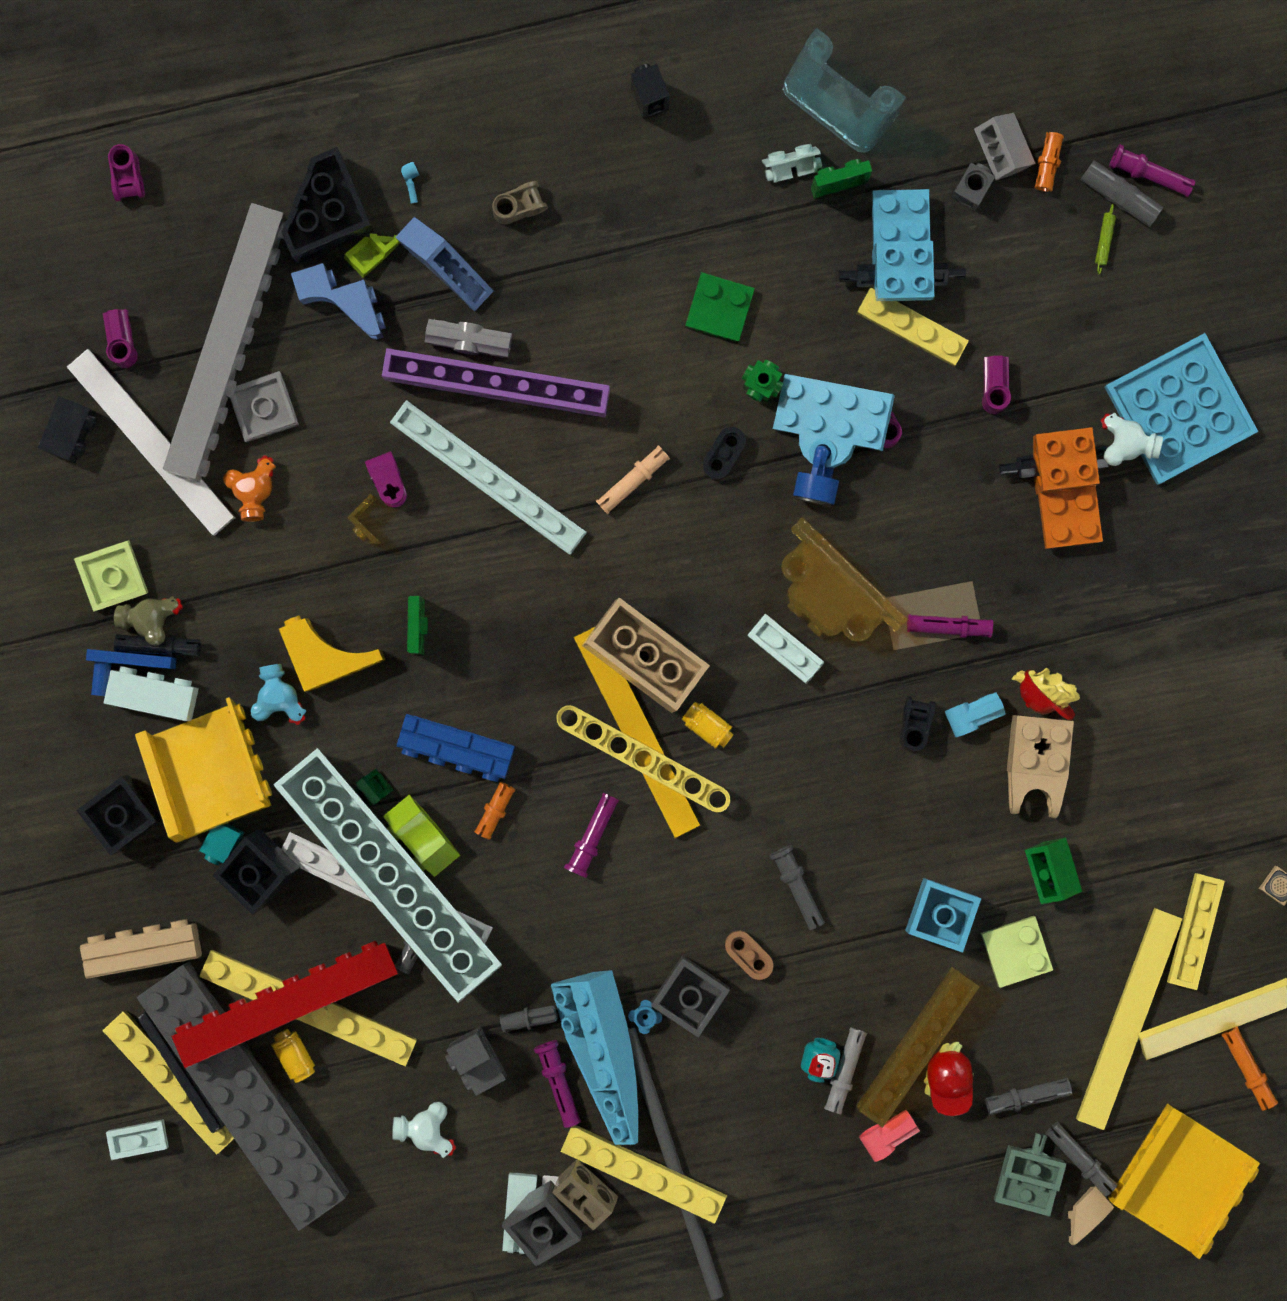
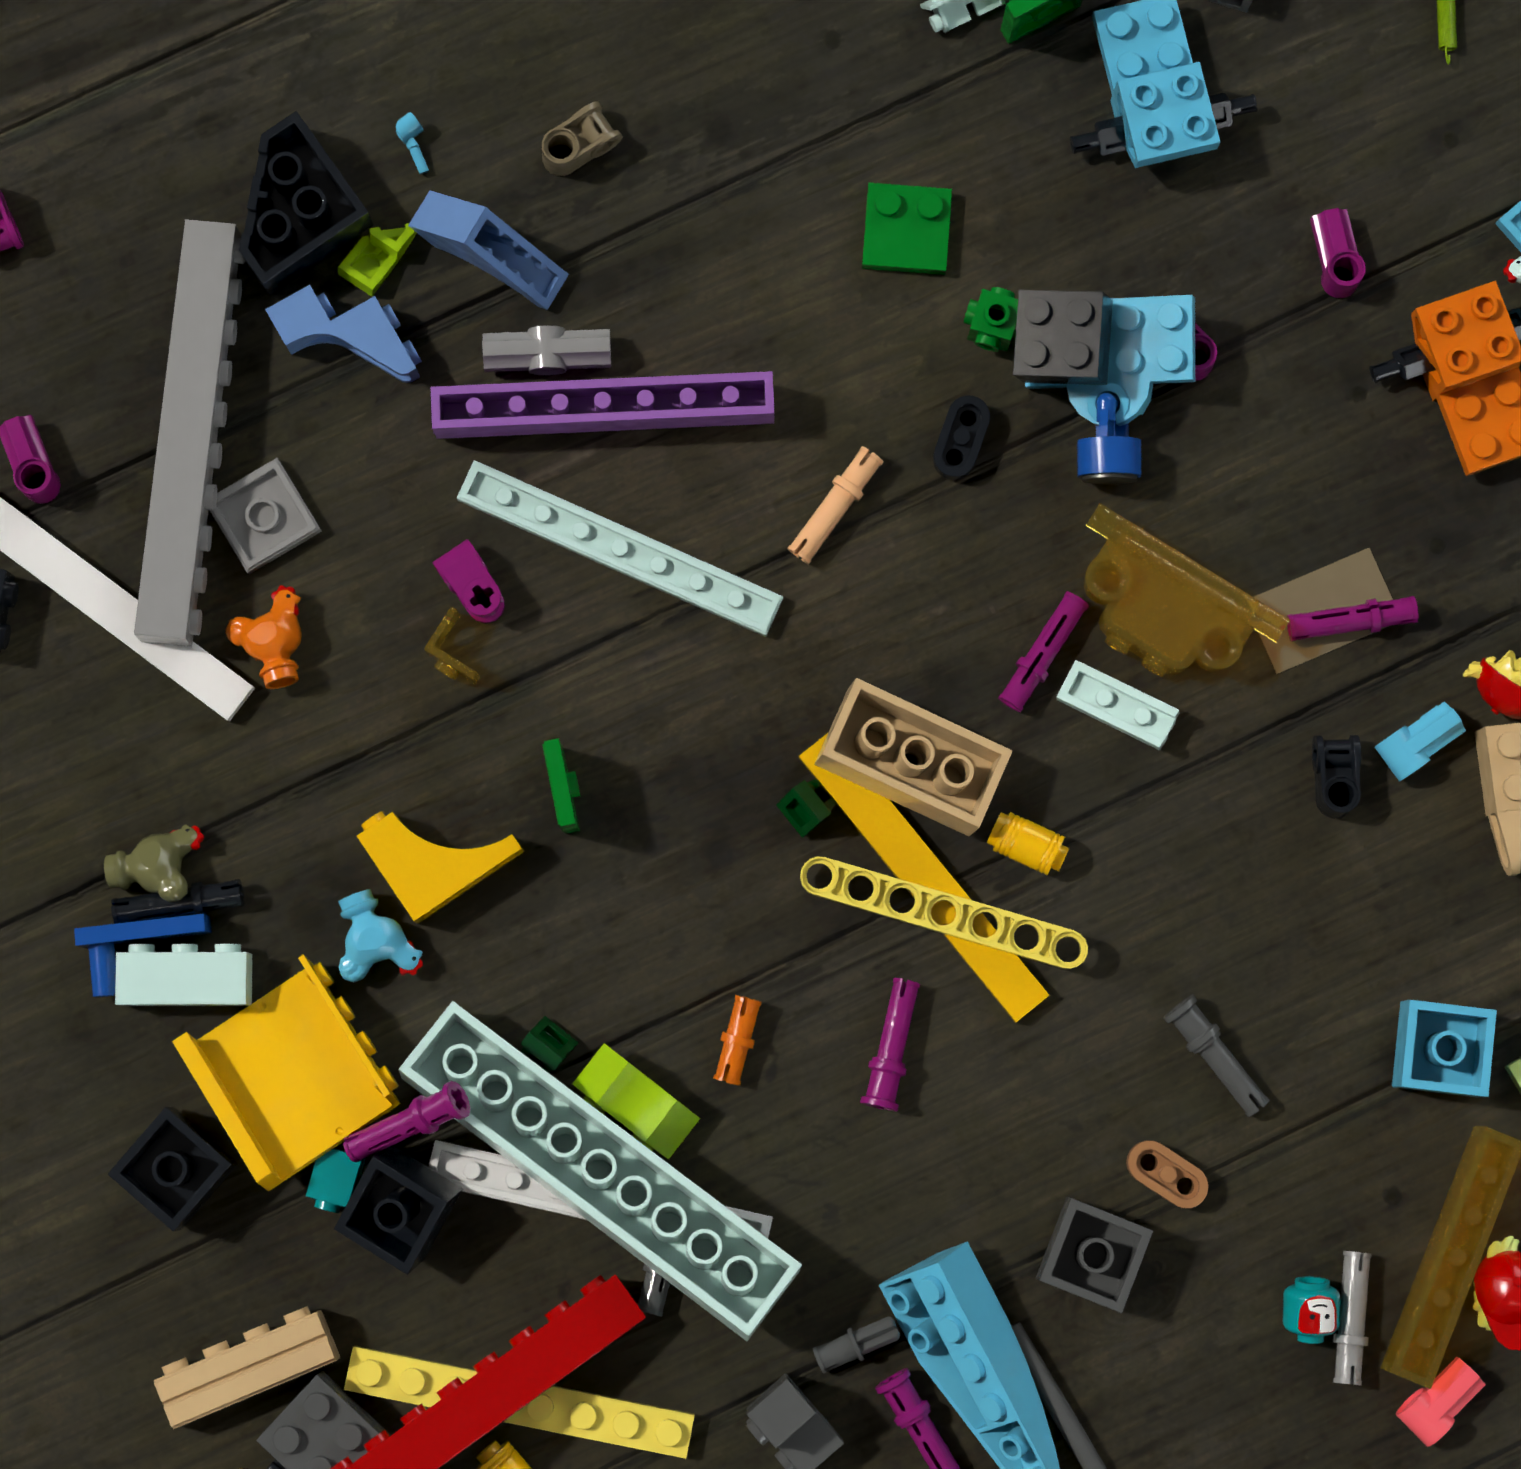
camera: 20 degrees left, 5 degrees down
yellowish green plate [74,540,148,612] -> none
blue brick [397,714,515,782] -> none
dark azure plate [628,1000,662,1034] -> none
light yellow plate [856,288,969,366] -> none
none -> magenta pin [343,1081,470,1163]
none -> dark green tile [776,779,836,838]
none -> magenta pin [998,591,1089,712]
none -> black brick [1013,290,1113,385]

